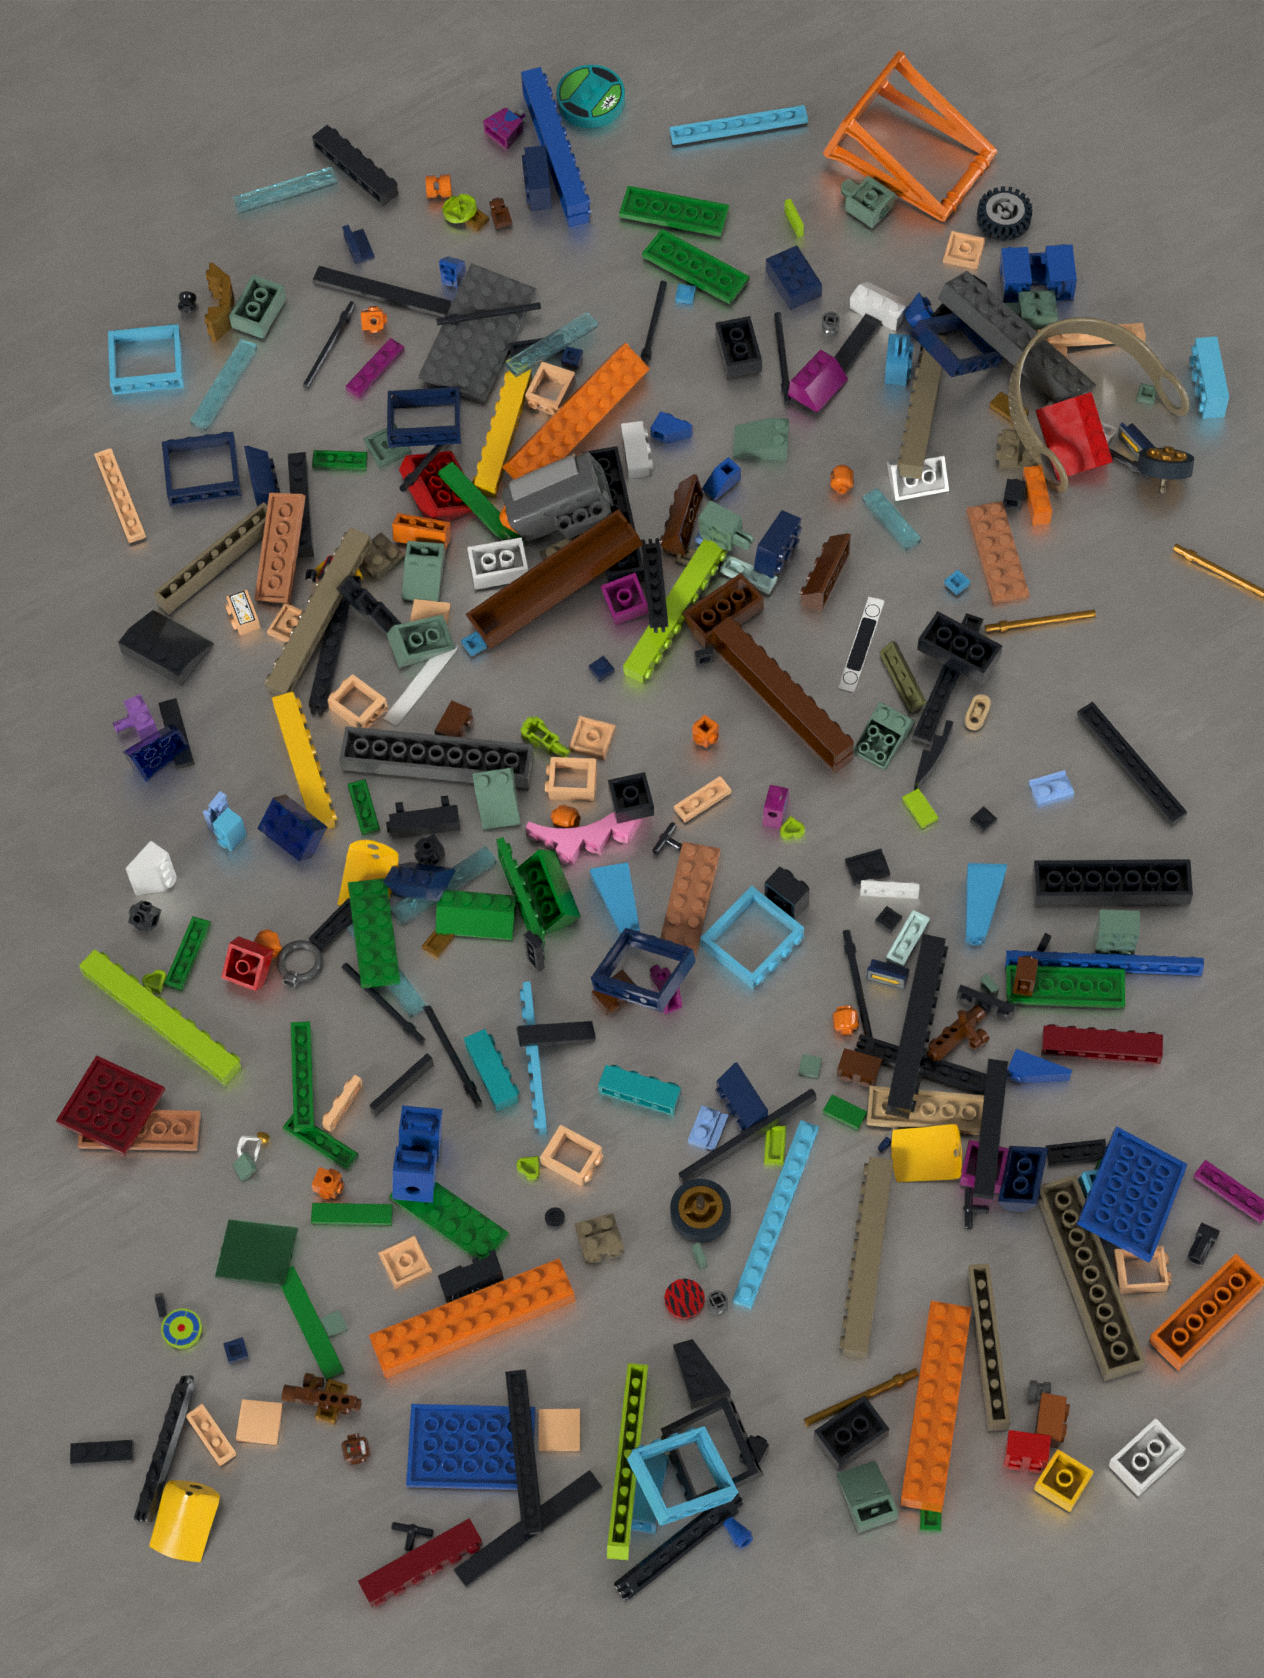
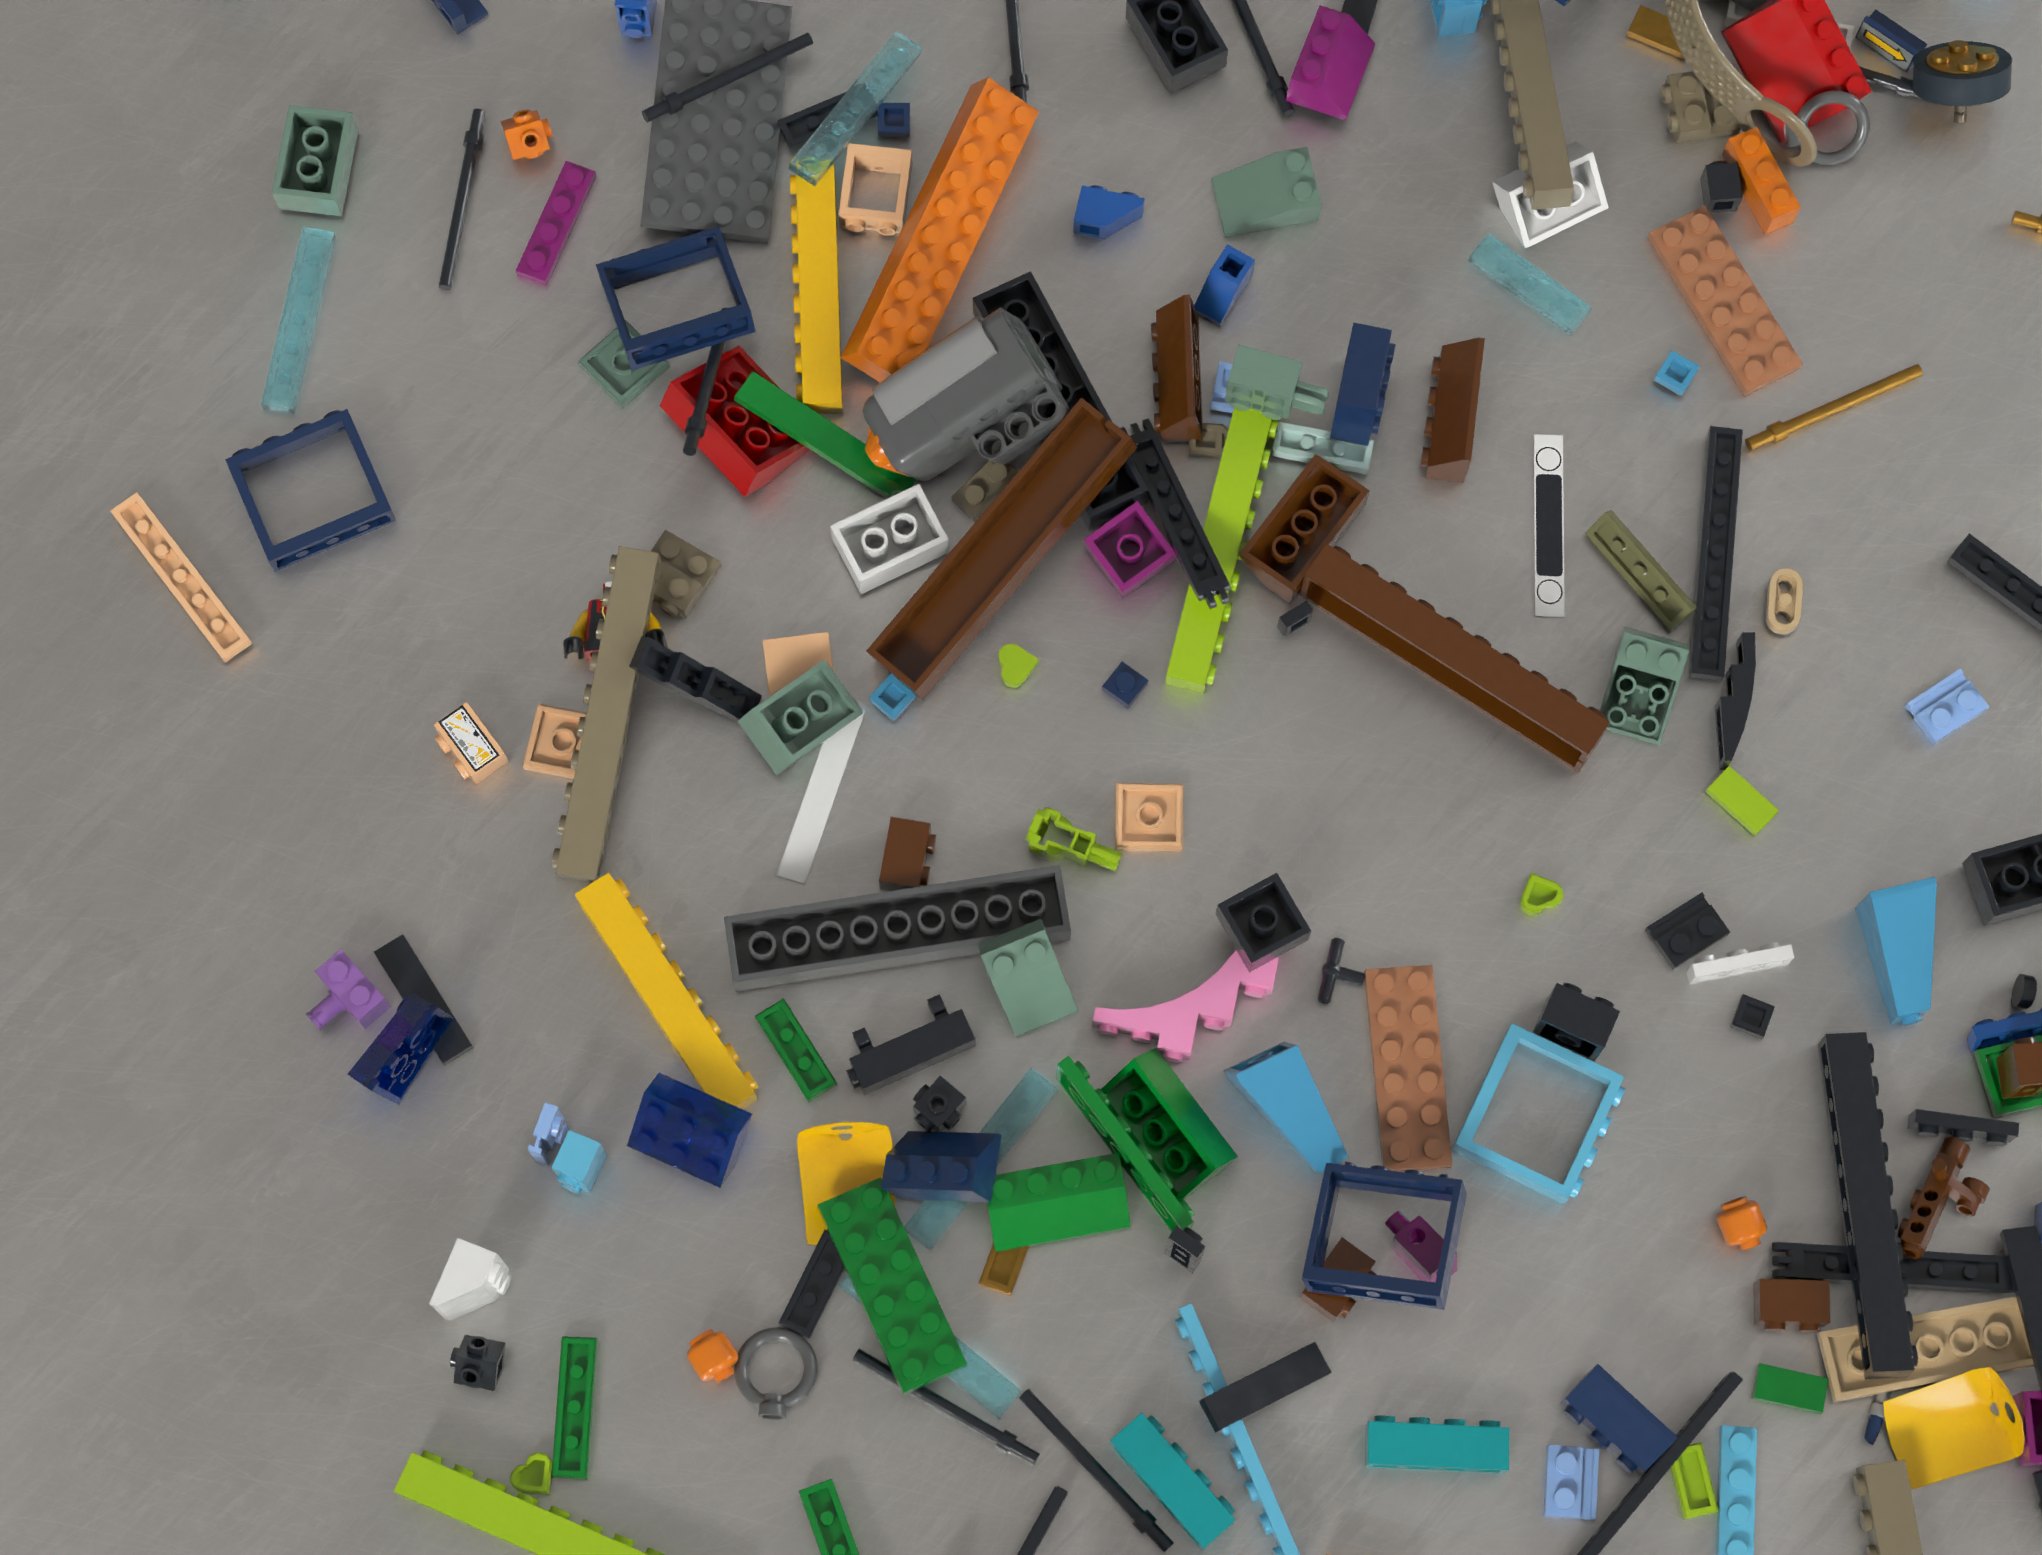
camera: 20 degrees left, 10 degrees up
medium azure window [108,324,184,395] -> none
black slope [118,610,214,686] -> none
dark tan brick [153,502,267,615] -> none
black wheel [178,291,197,313] -> none
pearl gold slope [205,263,235,342] -> none
red brick [221,936,274,991] -> none
dark blue slope [244,446,280,507] -> none
nougat plate [254,493,306,604] -> none
black brick [288,452,314,558] -> none
black hinge [309,597,351,715] -> none
green tile [312,450,368,471] -> none
black tile [313,266,451,317] -> none
light nougat window [328,674,388,728] -> none
orange brick [392,513,451,551] -> none
sand green slope [402,541,446,602] -> none
light nougat window [545,757,597,801] -> none
orange head [551,805,581,829] -> none
white brick [621,421,653,479] -> none
light nougat plate [674,776,731,823] -> none
orange brick [692,714,719,748] -> none
magenta torso [762,785,789,829] -> none
sand green tile [799,1054,822,1078] -> none
orange head [830,465,854,493] -> none
black bar [843,930,873,1038] -> none
dark blue panel [867,959,910,989] -> none
light aqua plate [886,910,930,967] -> none
black brick [917,611,1003,684] -> none
black plate [970,806,997,834] -> none
sand green tile [980,973,999,998] -> none
none -> lime tile [998,644,1039,688]
none -> dark grey piece [1784,90,1870,165]

